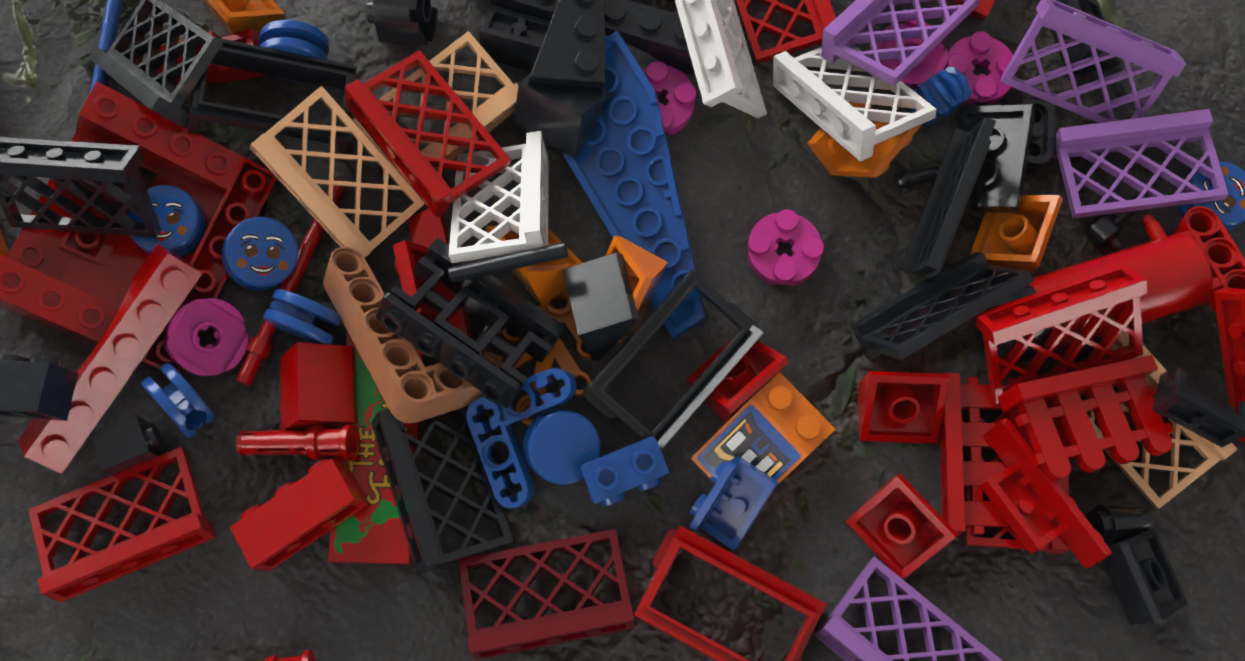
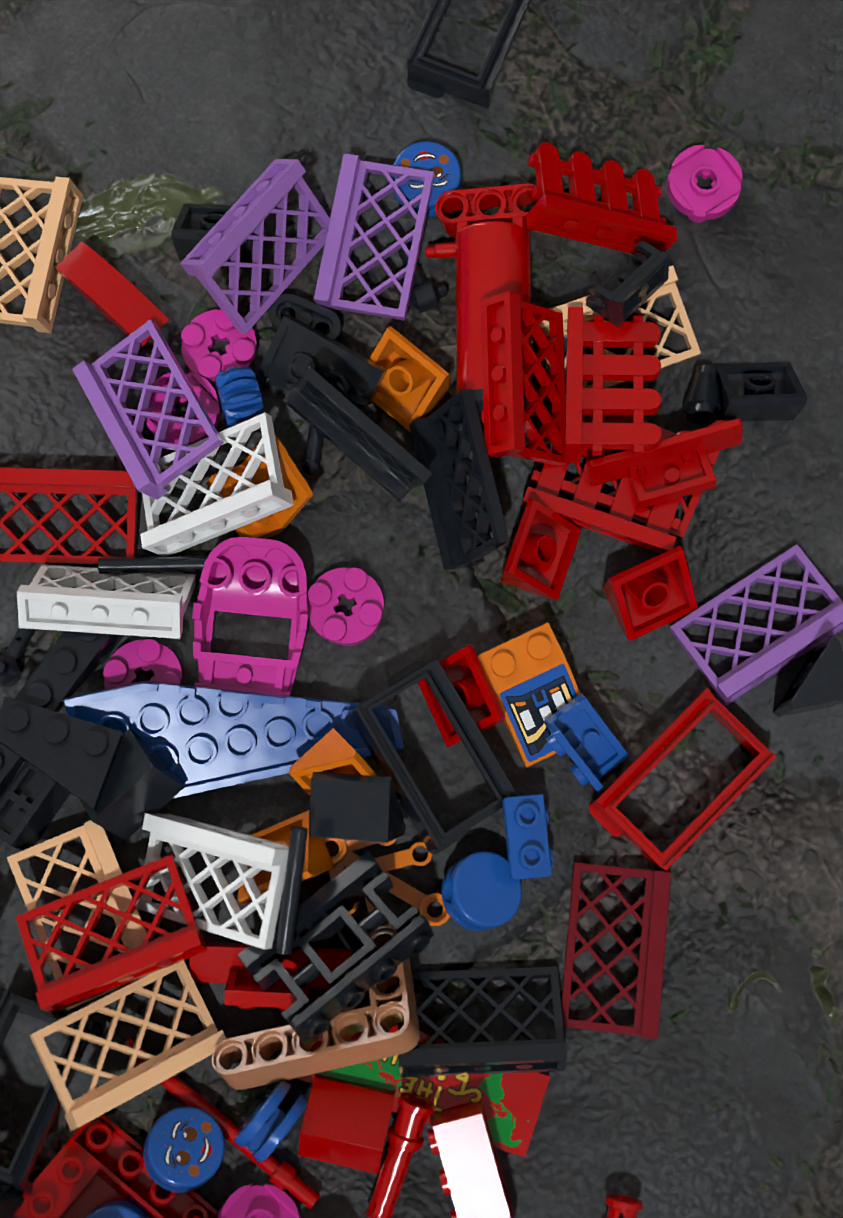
camera: 70 degrees left, 5 degrees up
blue beam [466,368,577,509] -> none
none -> black bar [98,556,208,574]
none -> dark pink slope [192,537,308,696]

